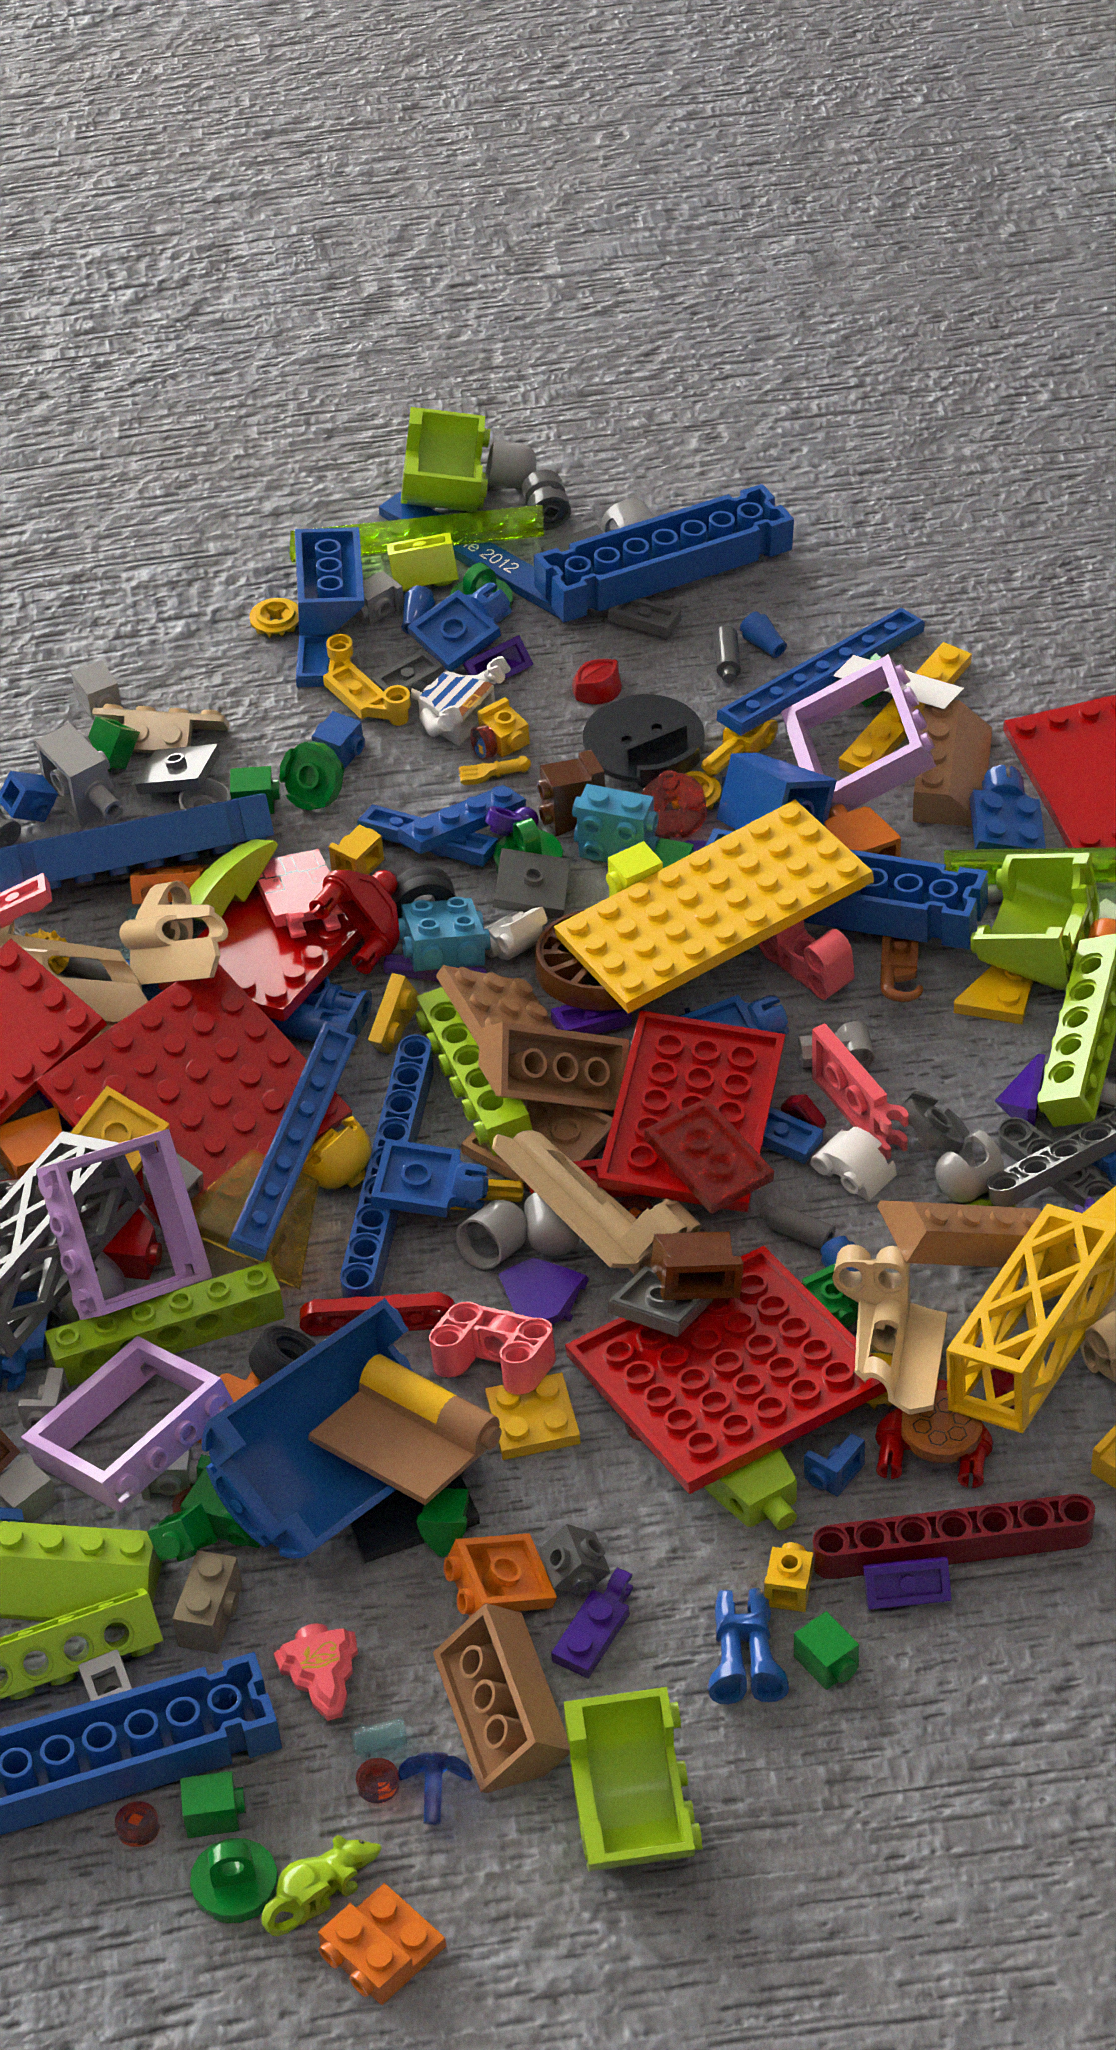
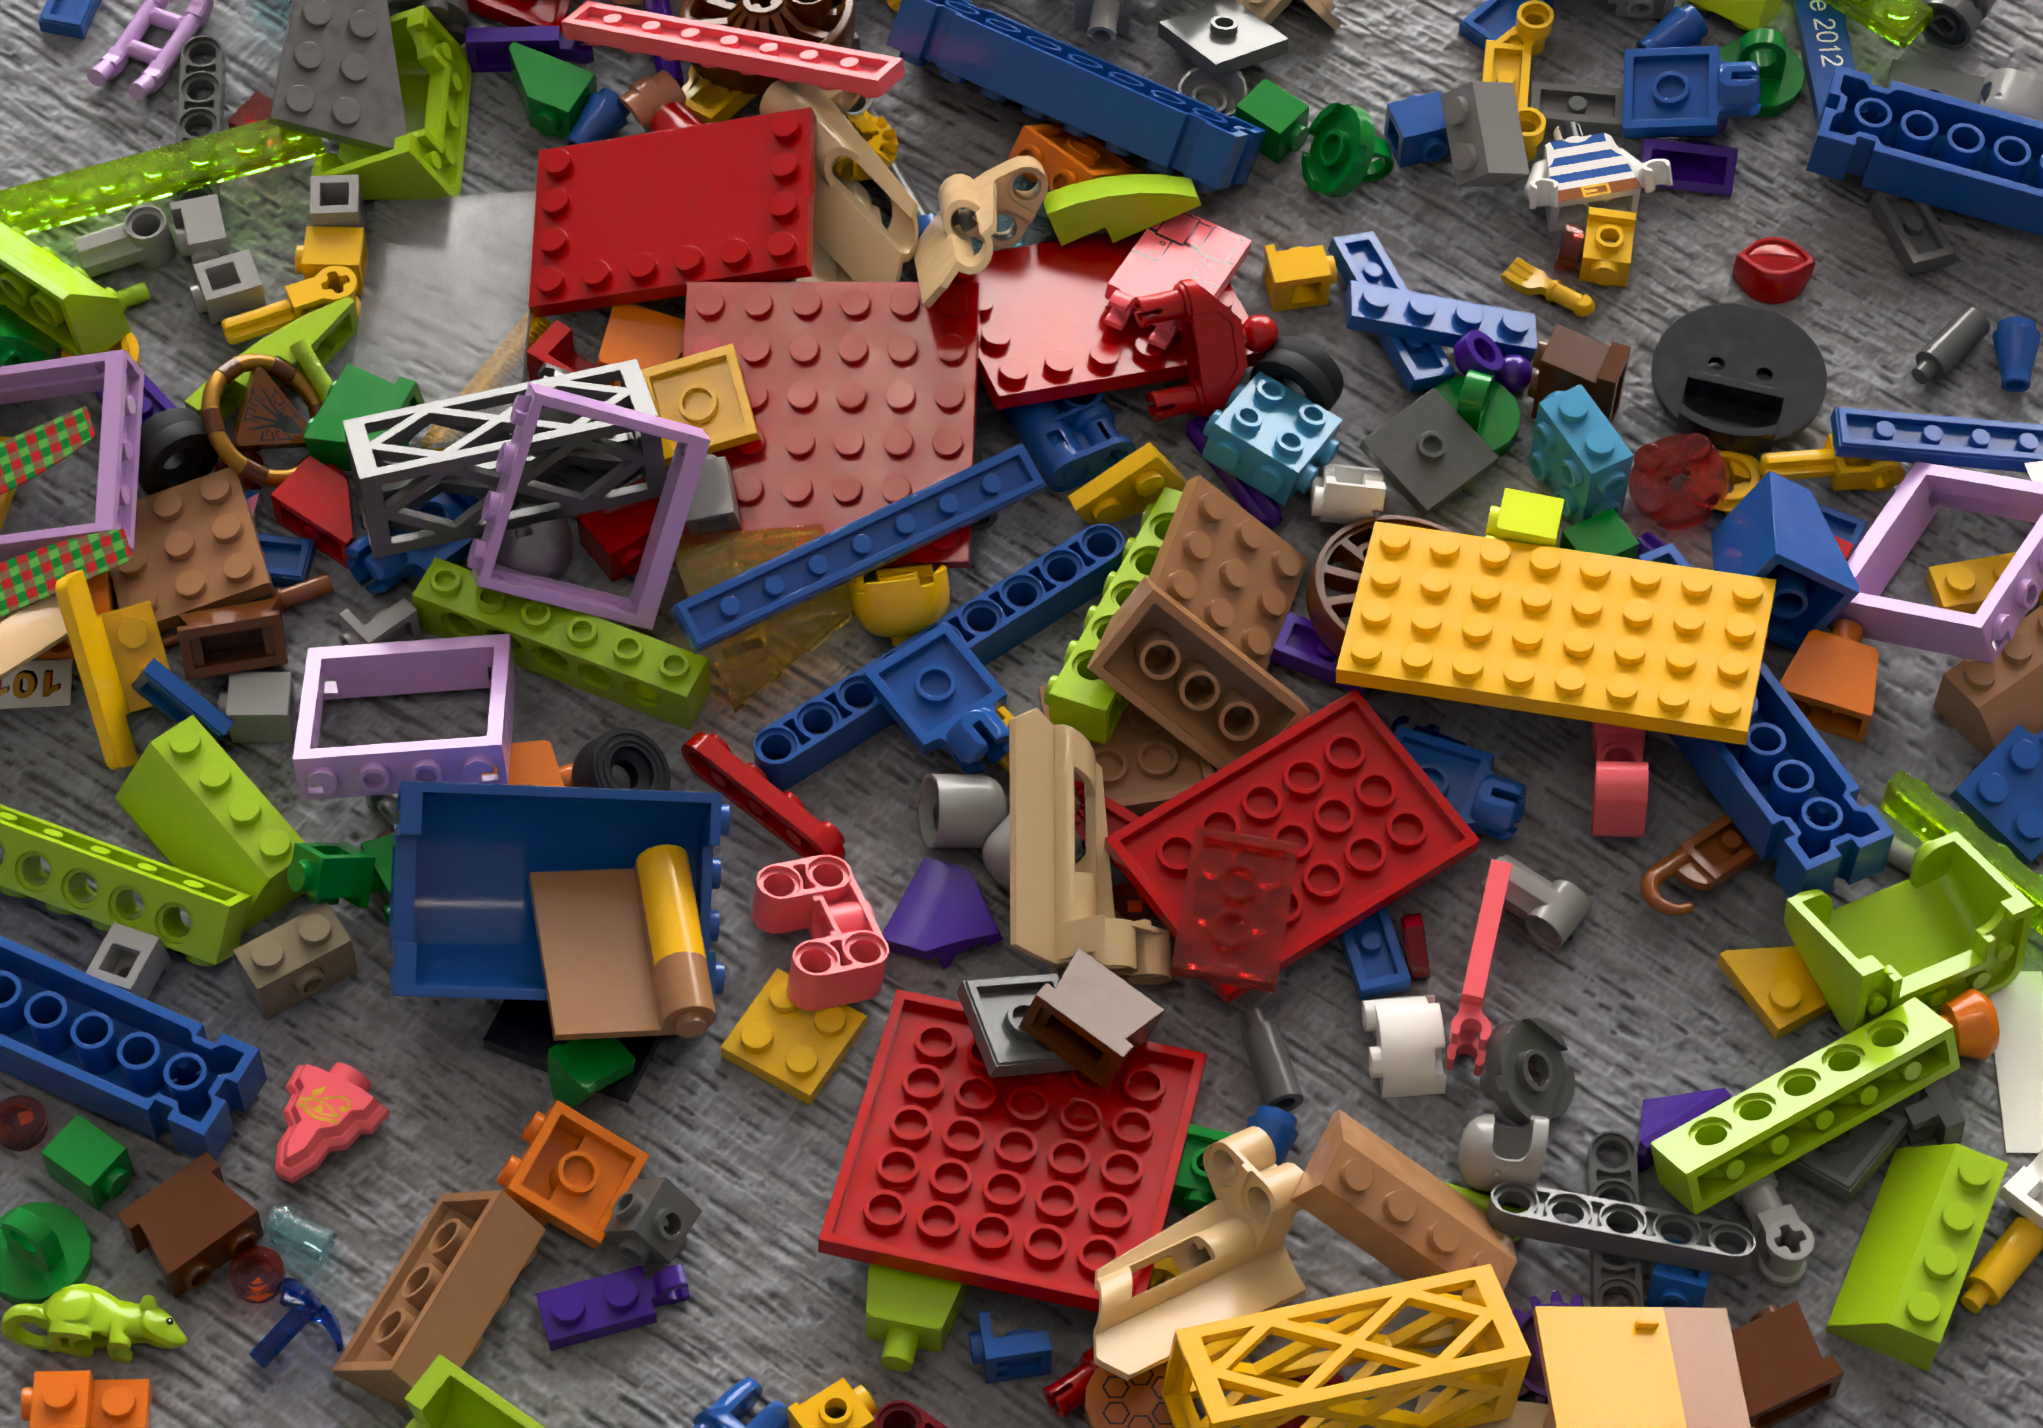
camera: 40 degrees right, 10 degrees up
none -> reddish brown hips [117,1152,264,1299]
none -> light grey brick [1440,81,1530,187]

